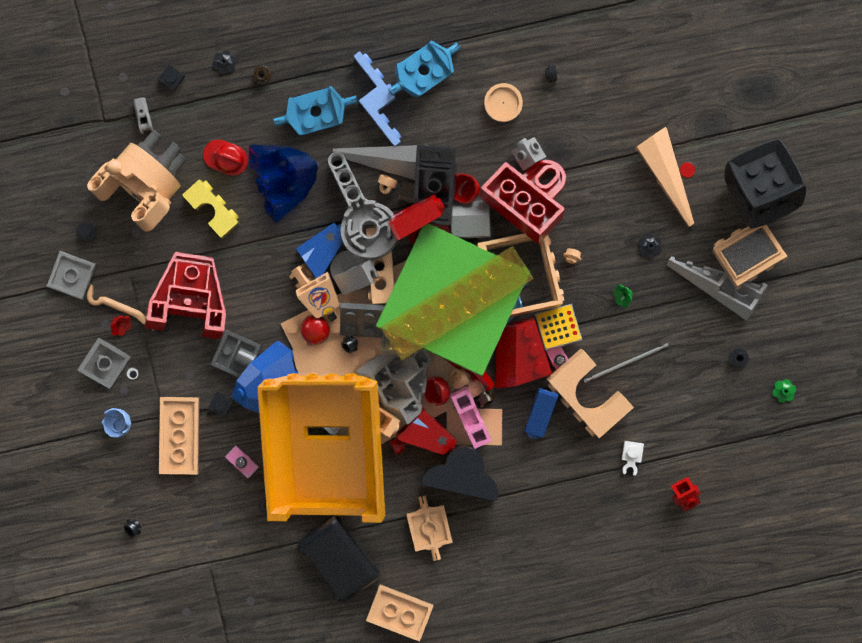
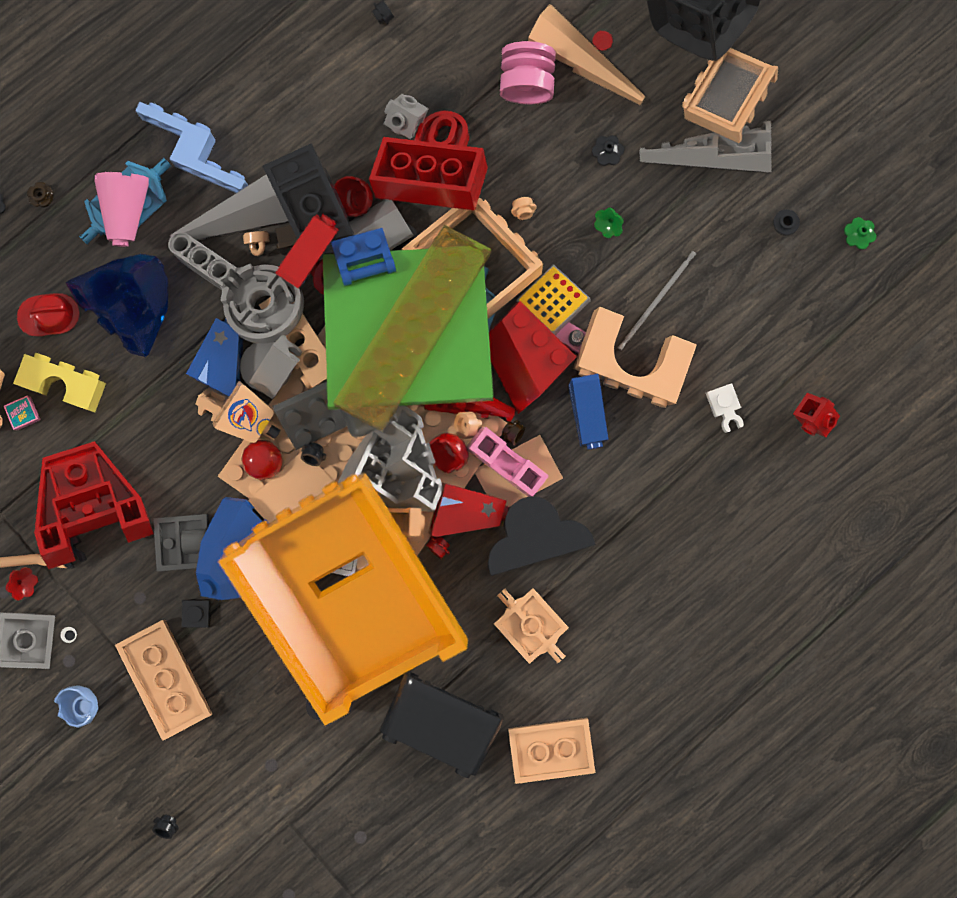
camera: 30 degrees left, 5 degrees down
bright pink piece [225,446,259,478] -> none
dark azure plate [388,40,461,98] -> none
light nougat piece [484,83,523,122] -> none
none -> tile [4,395,40,431]
none -> bright pink cone [94,172,149,247]
none -> blue plate [331,227,396,286]
none -> bright pink wheel [500,41,556,104]

